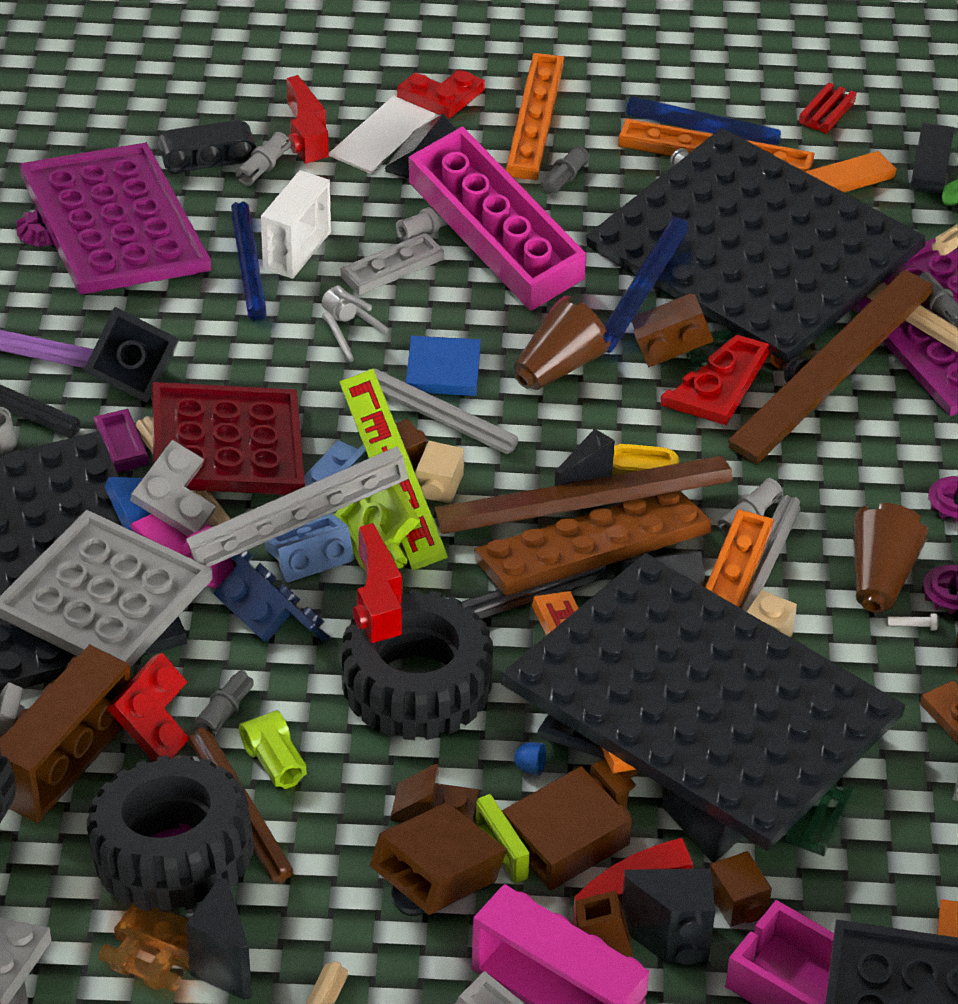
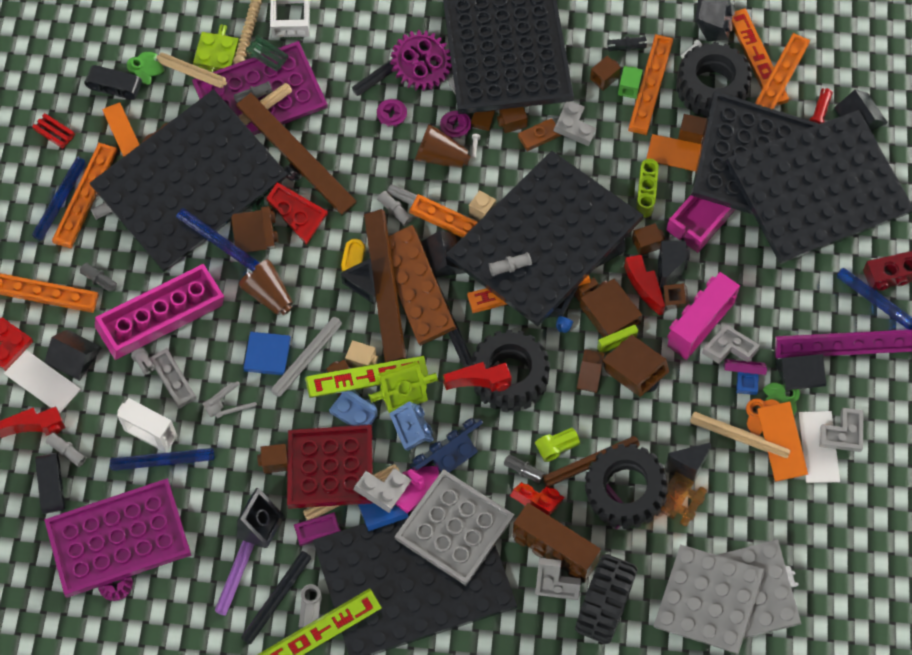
camera: 85 degrees left, 20 degrees up
light grey tile [186,447,408,567] -> none
none -> reddish brown brick [257,444,288,473]
none -> light grey pin [489,252,532,276]
none -> lime beam [636,159,659,218]

